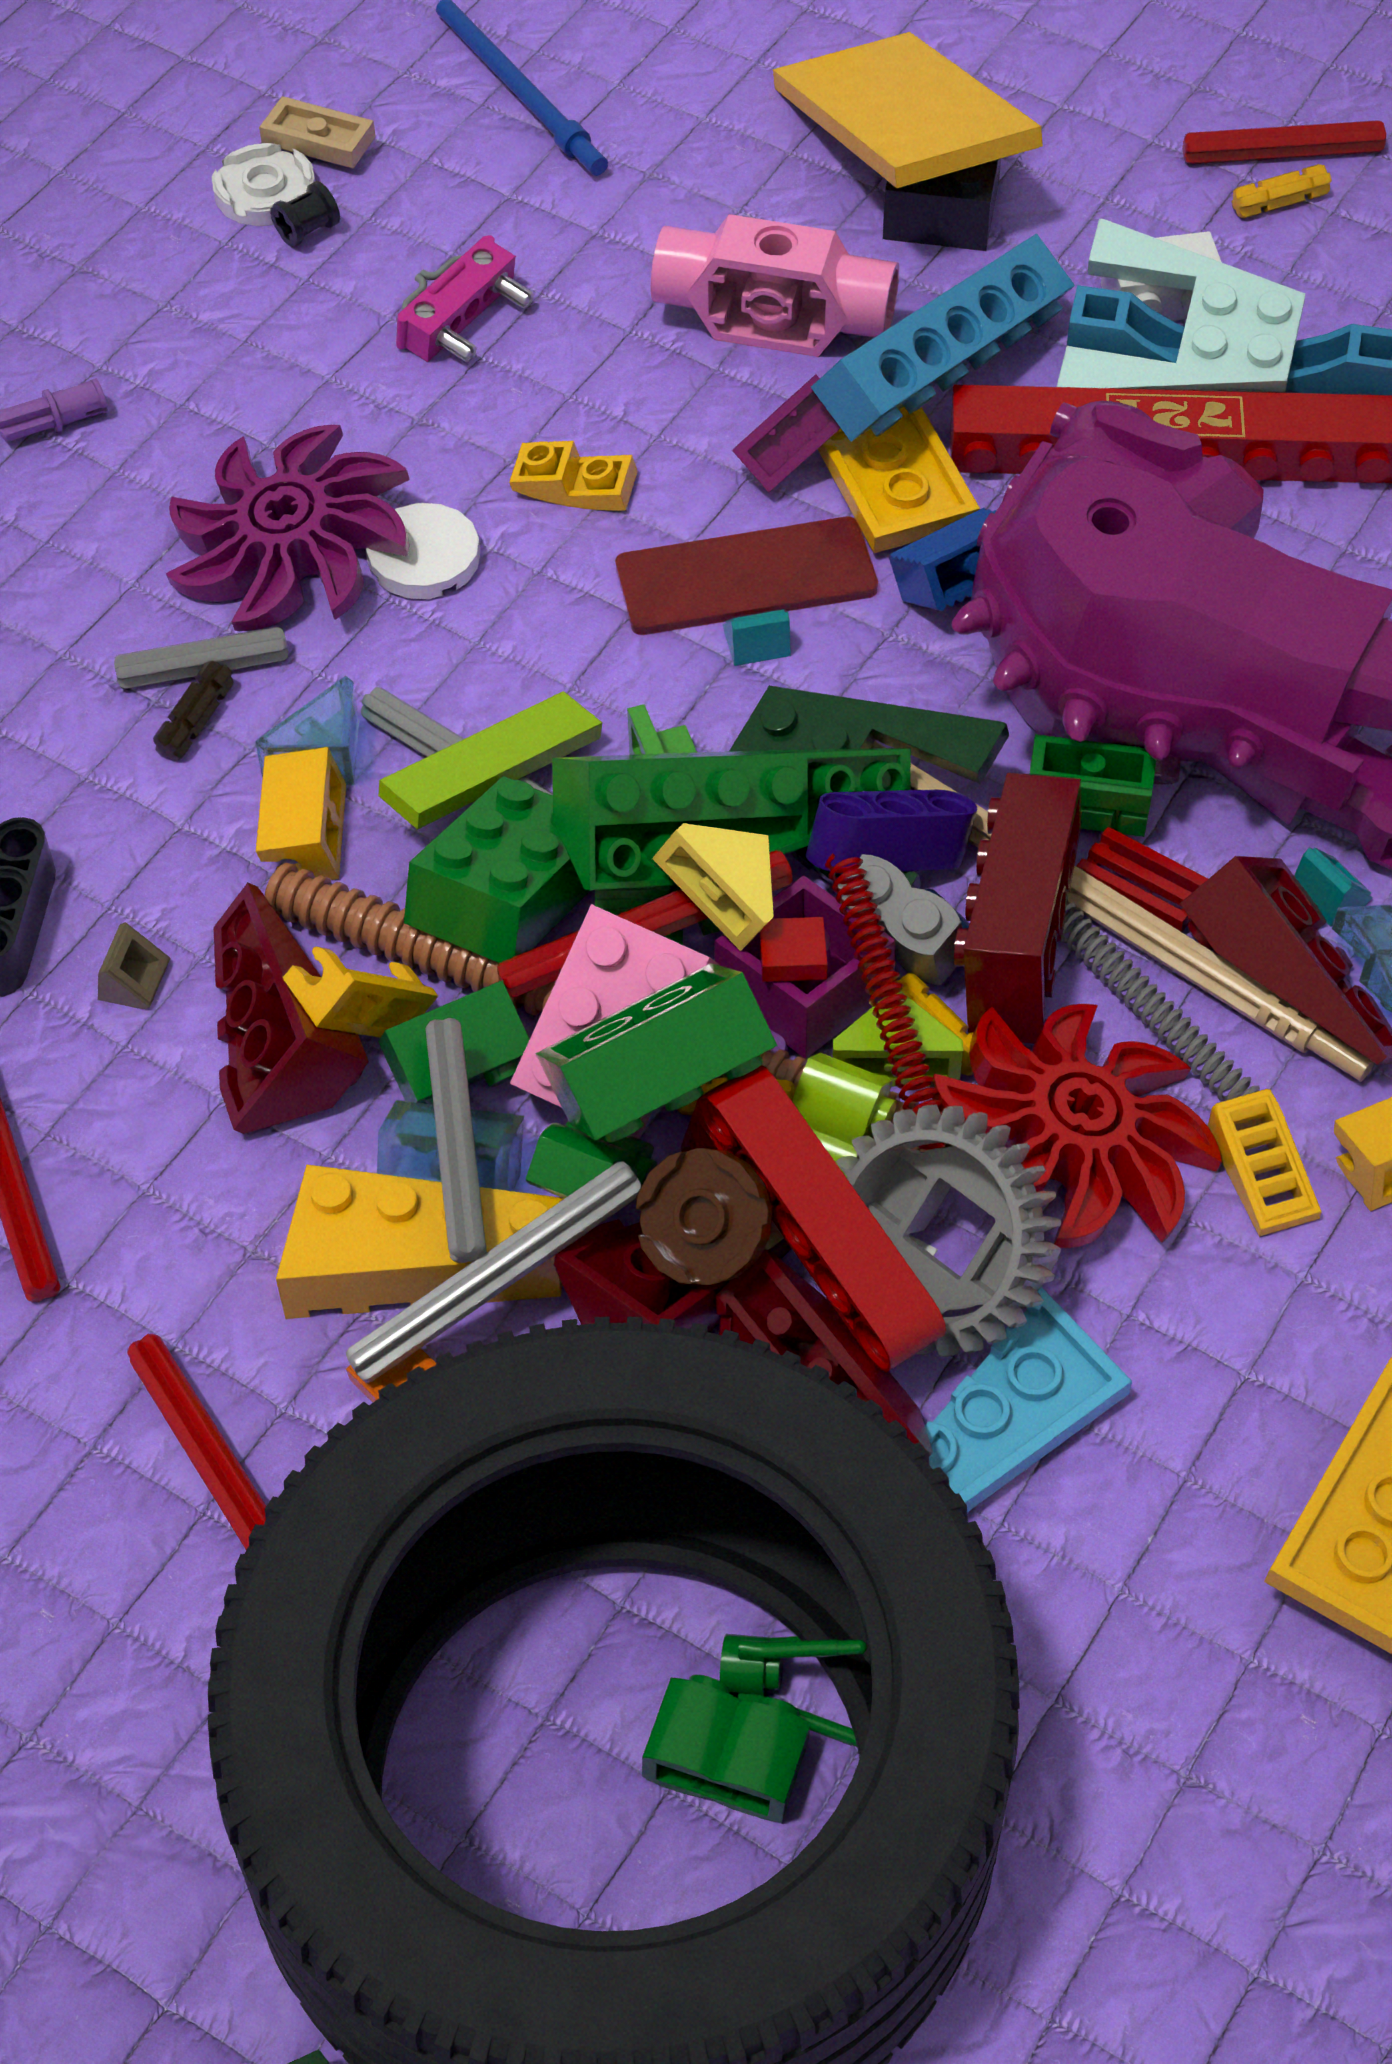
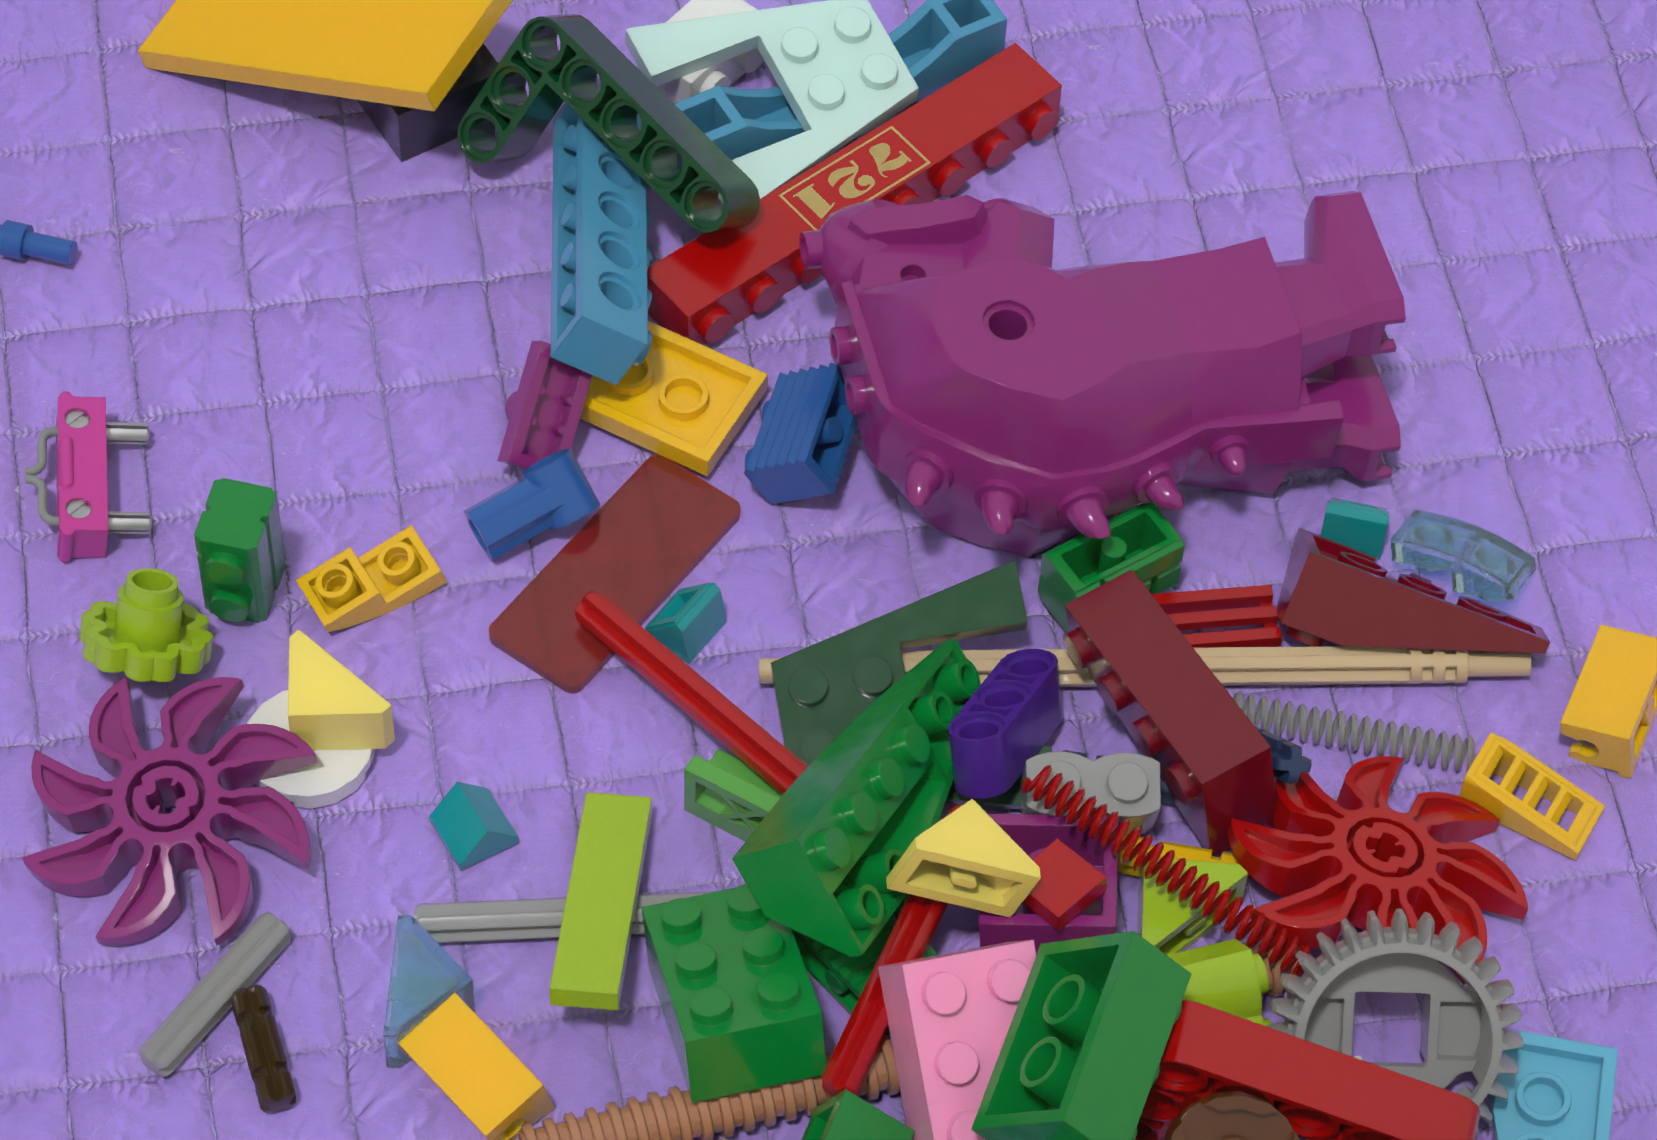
camera: 45 degrees left, 0 degrees up
bright pink brick [651,214,899,357] -> none
none -> lime plant [79,568,213,682]
none -> green brick [194,478,286,623]
none -> light yellow slope [288,629,395,750]
none -> teal slope [429,781,519,871]
none -> dark green beam [457,14,760,233]
none -> blue piece [463,448,600,560]
none -> red axle [574,591,808,795]
none -> dark blue axle [1255,726,1312,784]

